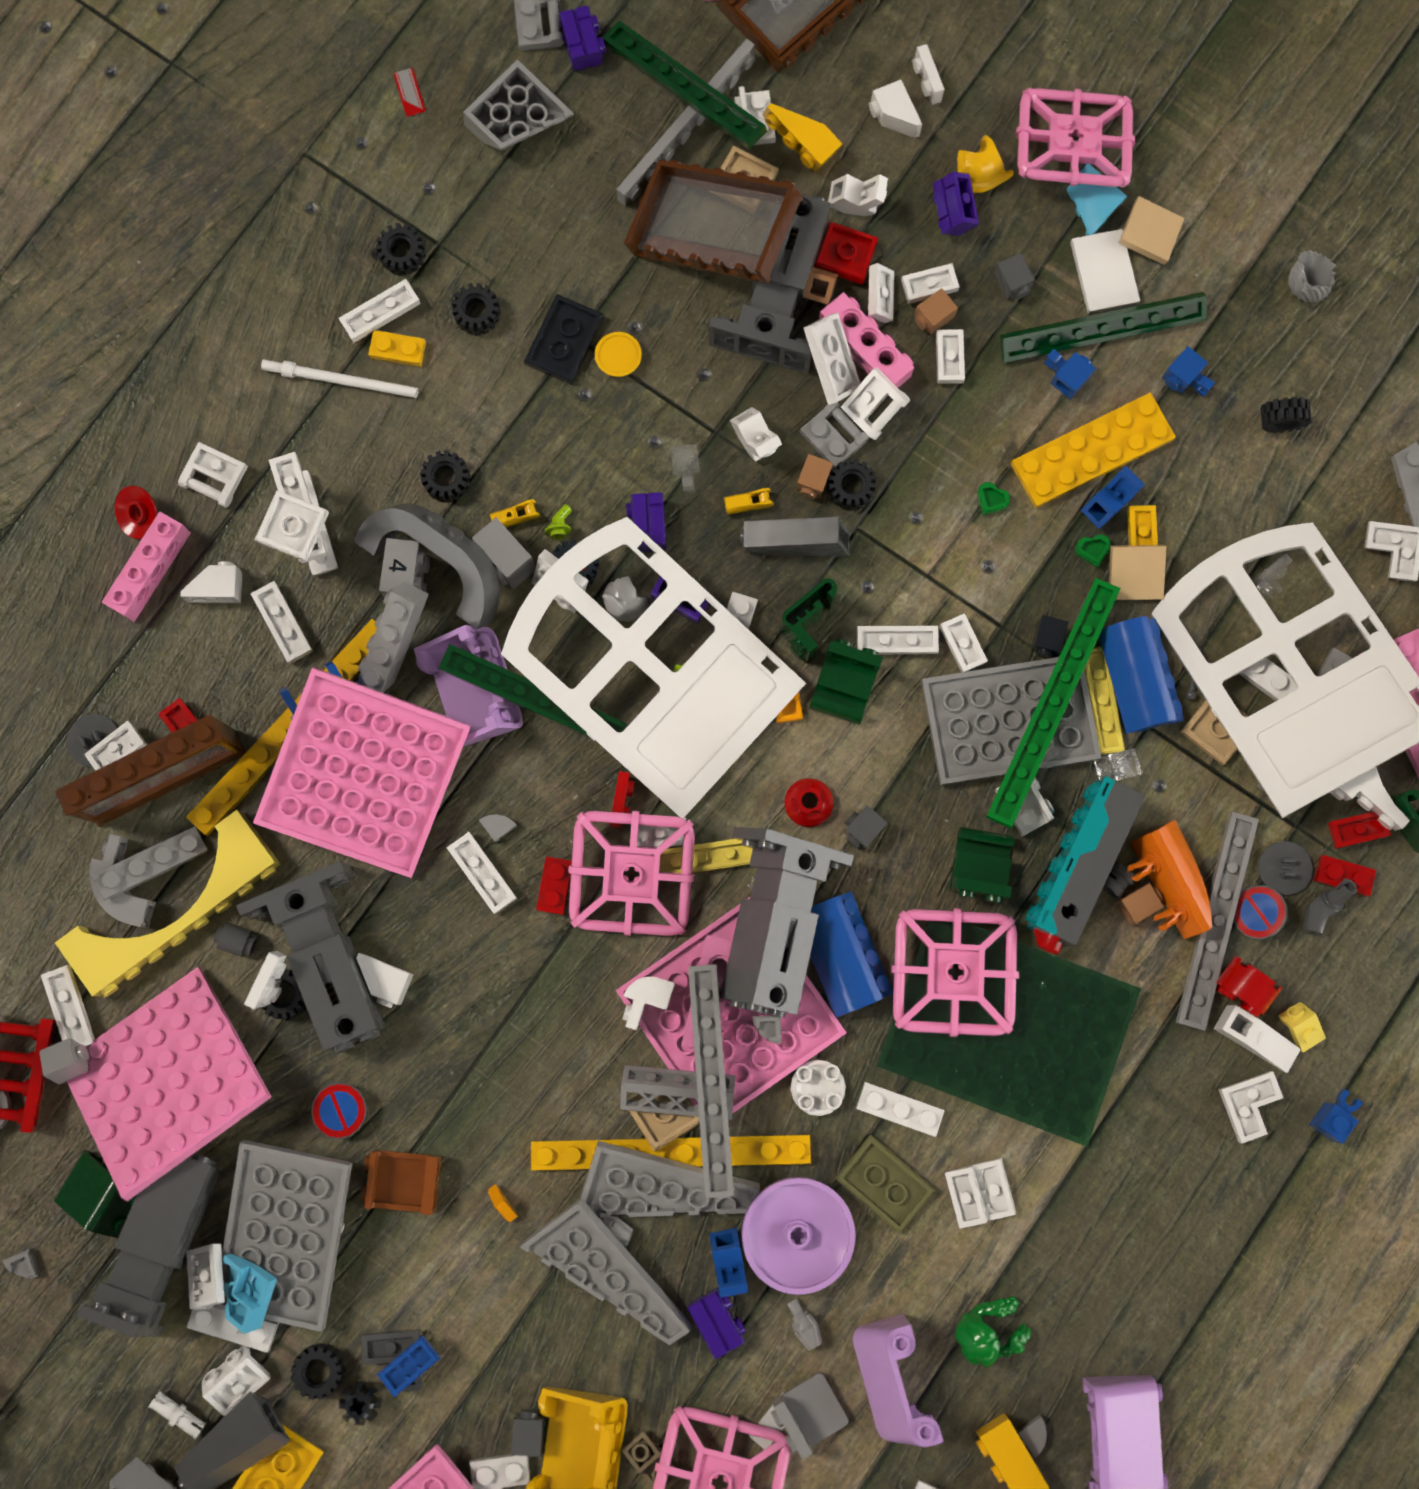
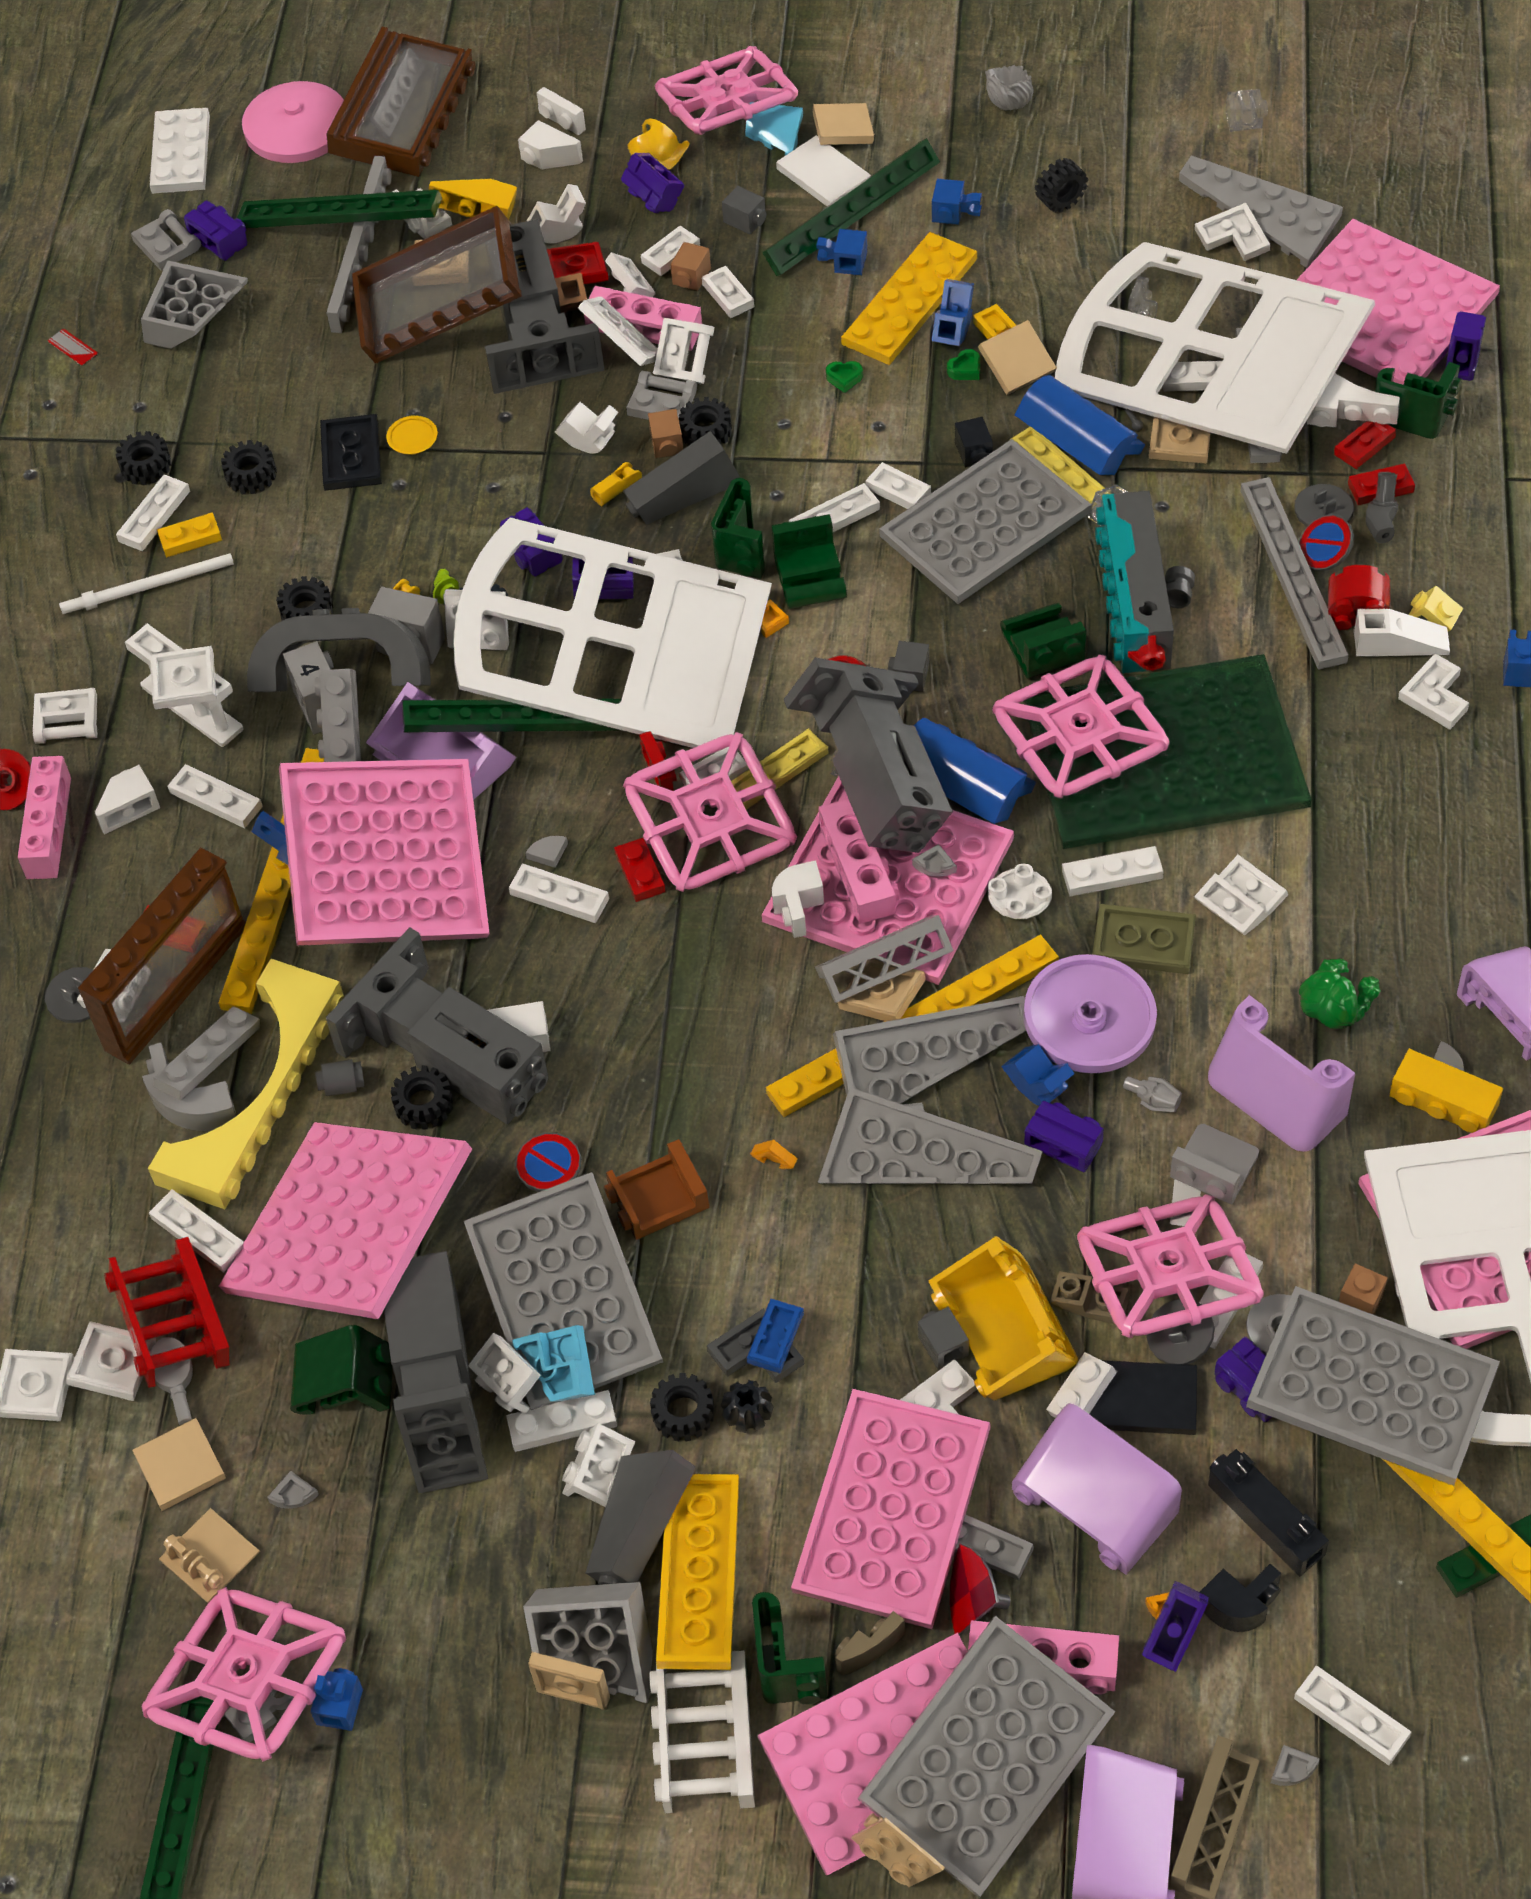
camera: 25 degrees left, 25 degrees down
light grey brick [39,1038,89,1084] -> none
white pin [149,1391,207,1440] -> none
white plate [244,951,287,1009] -> none
light grey hair [602,576,650,622] -> none
clear plate [670,444,700,492] -> none
light grey plate [688,964,734,1198] -> none
green plate [986,578,1121,829] -> none
white bracket [995,778,1054,837] -> none
medium nougat brick [1115,883,1164,925] -> none
orange piece [1127,820,1212,939] -> none

